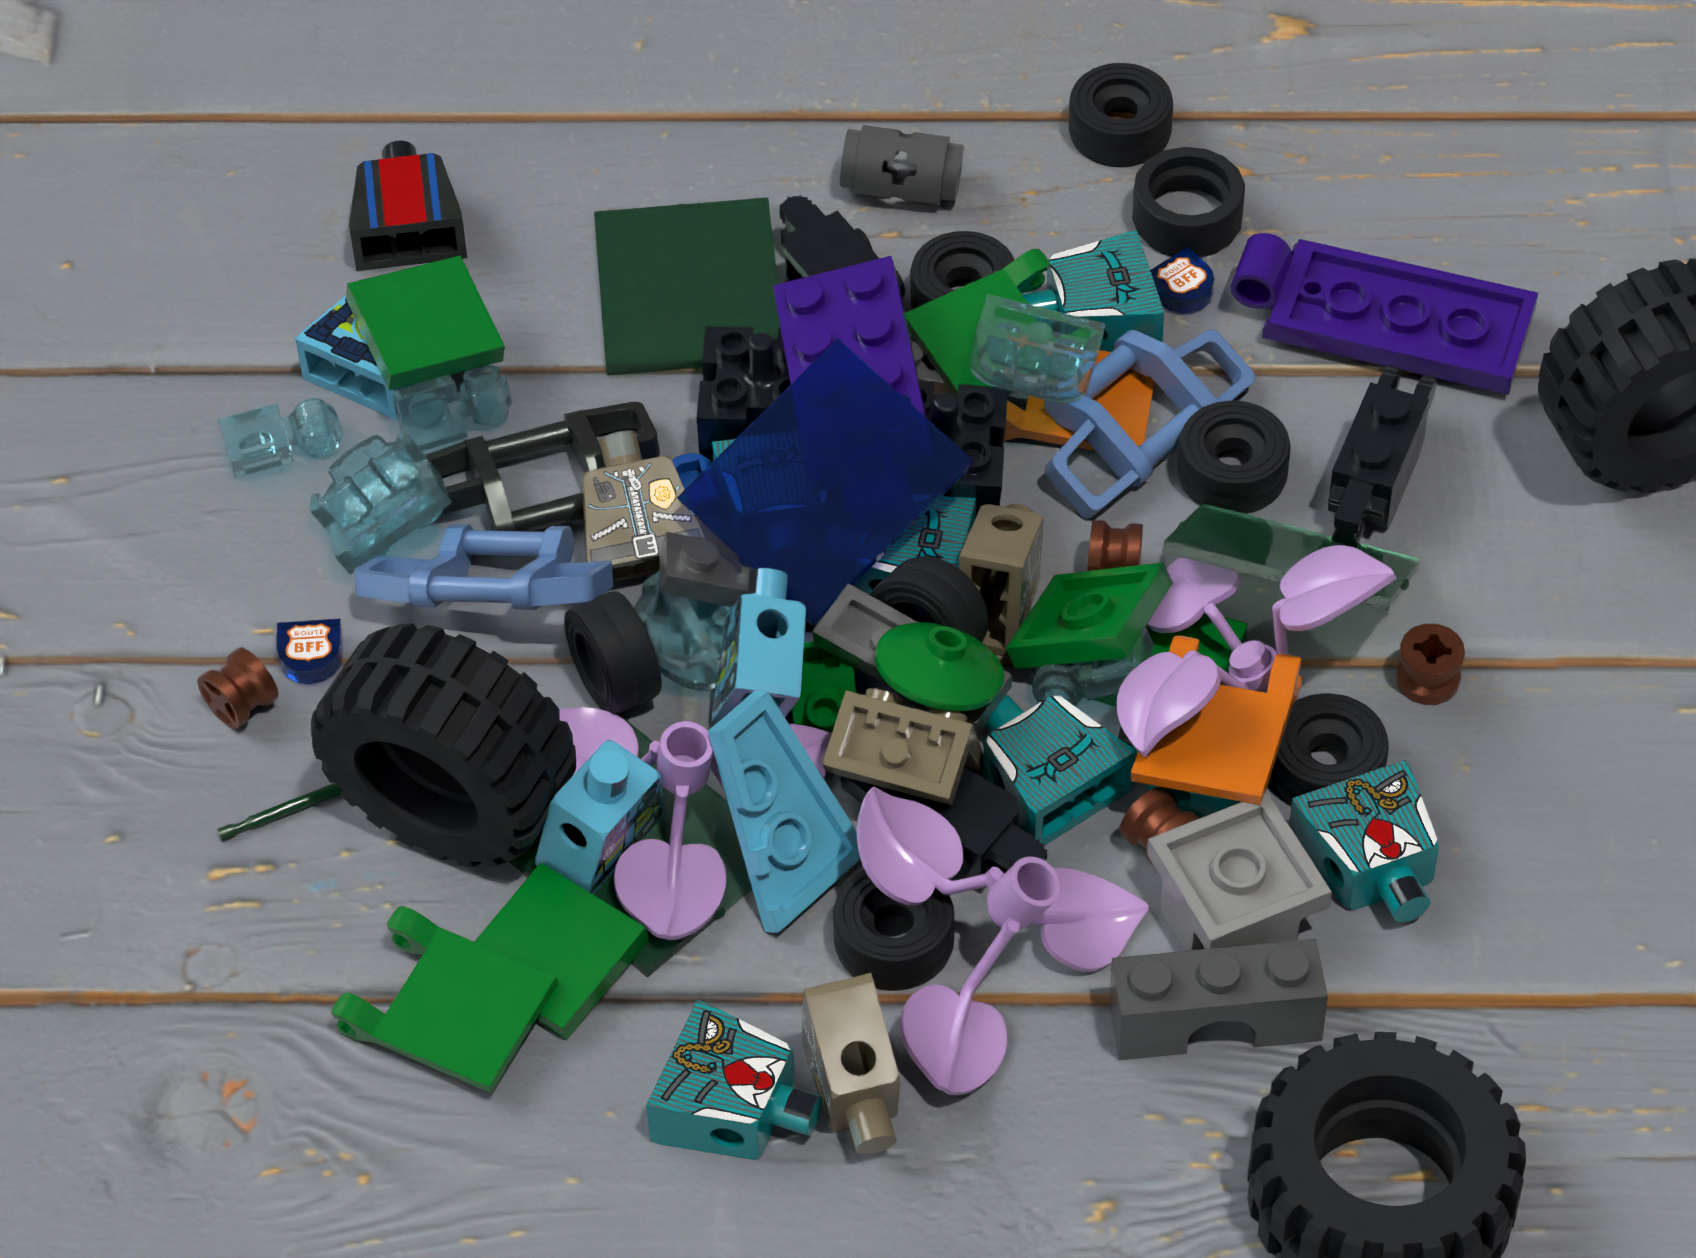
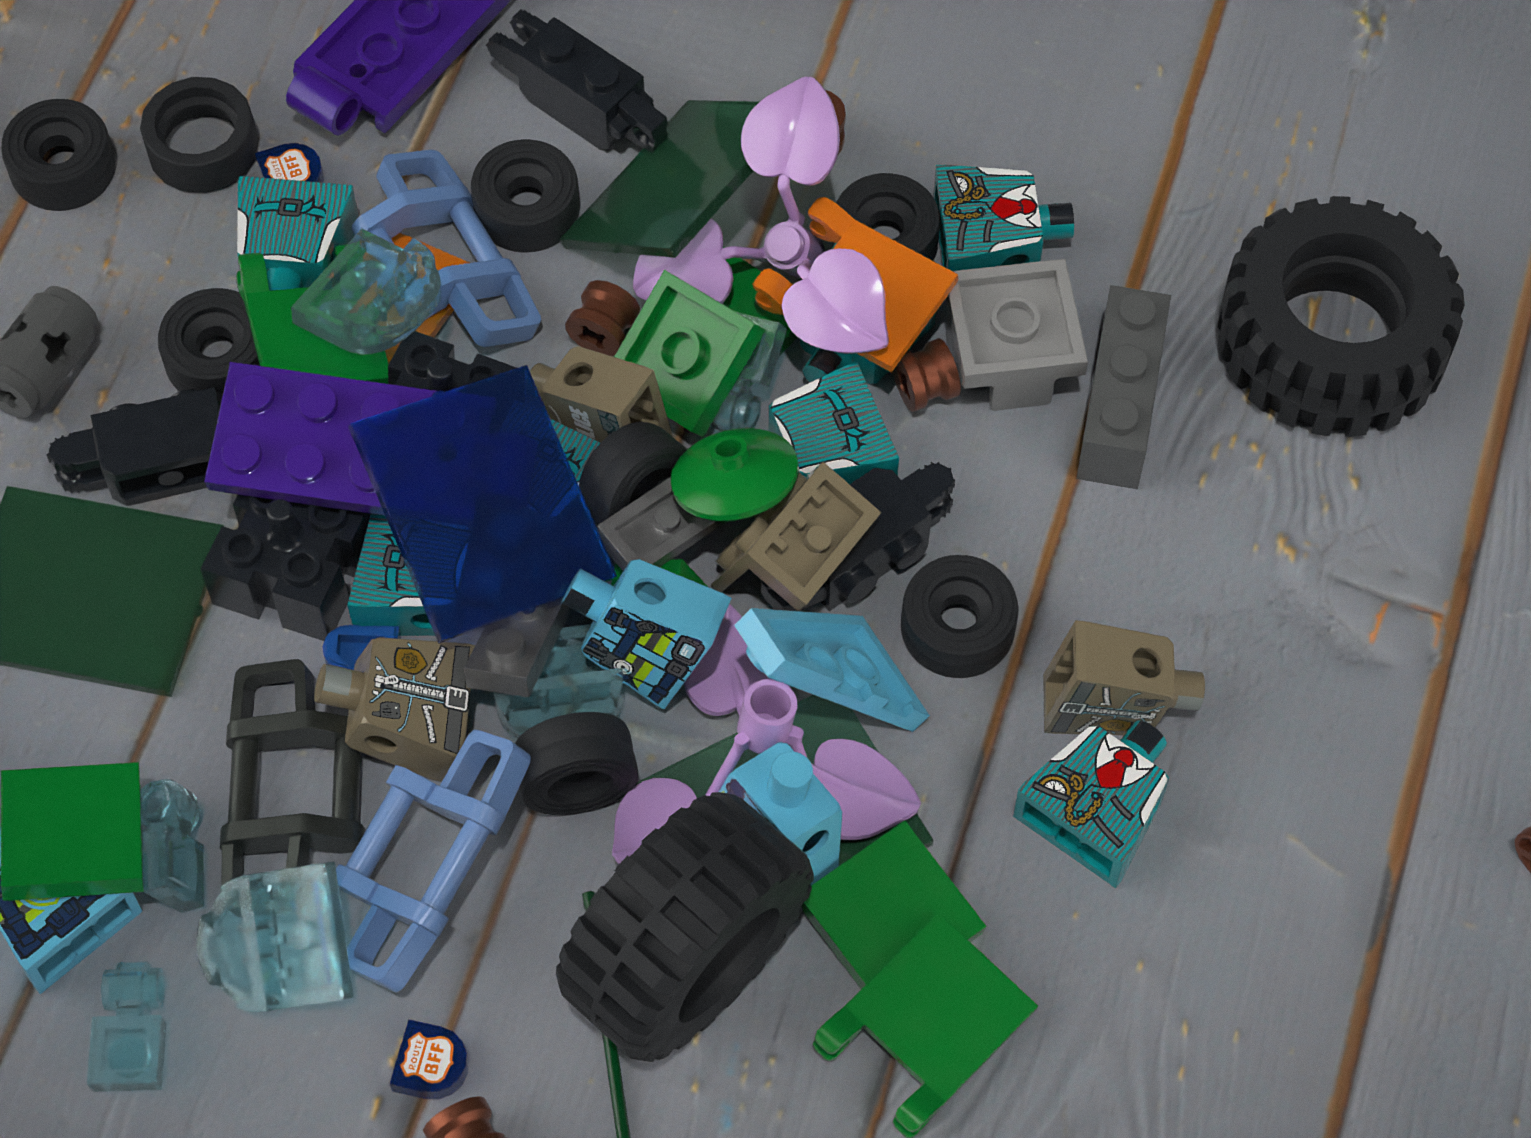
camera: 75 degrees left, 10 degrees up
lavender plant [857,787,1149,1095] -> none

